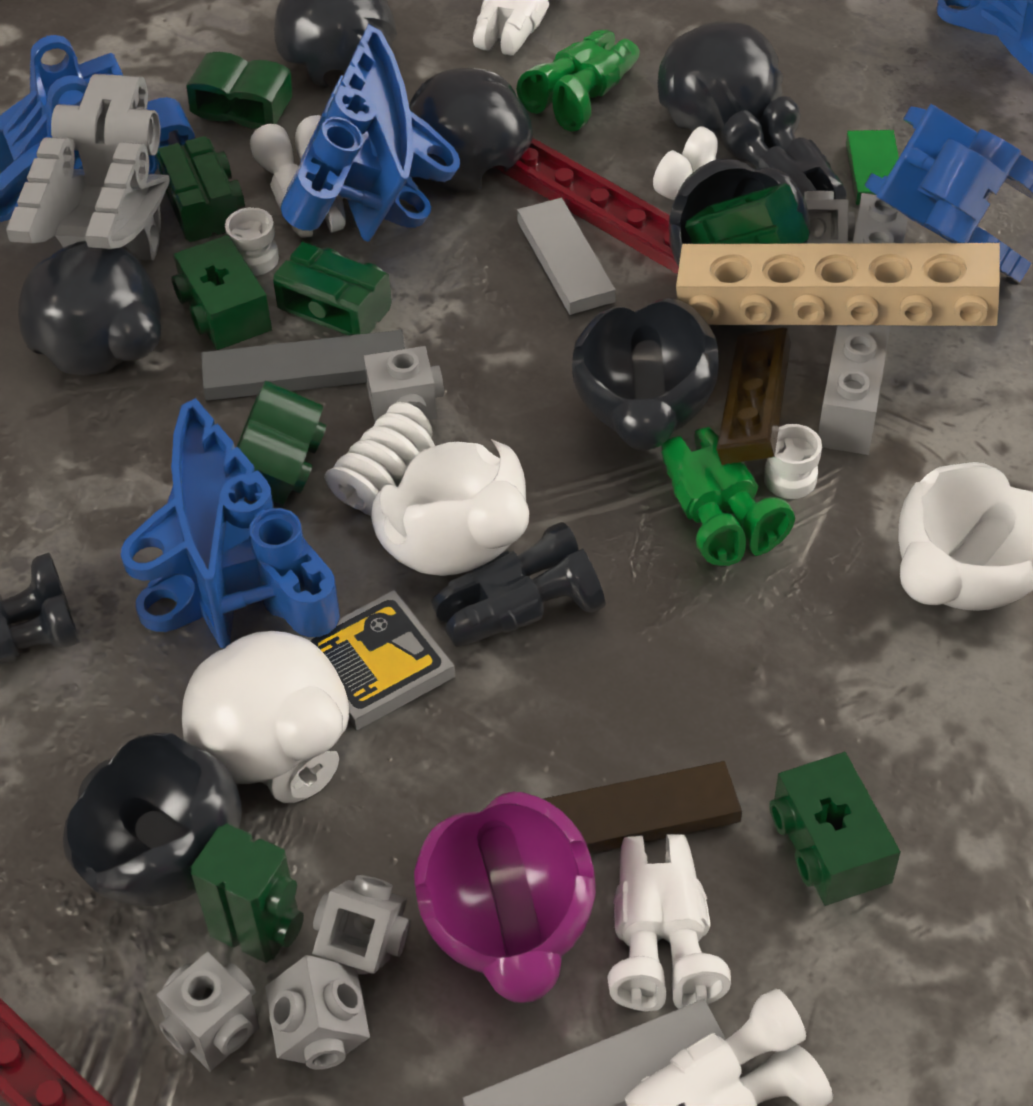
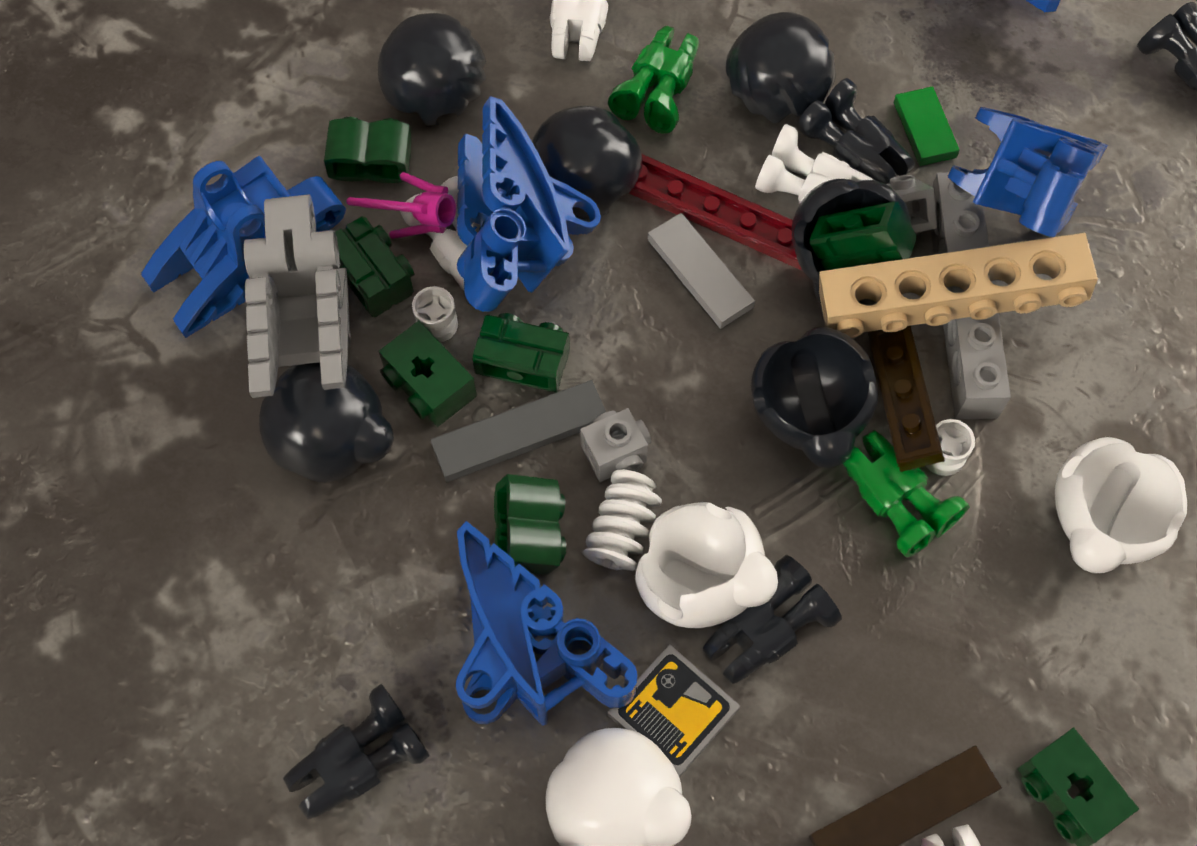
camera: 15 degrees left, 15 degrees up
none -> dark pink plant [346,172,456,239]

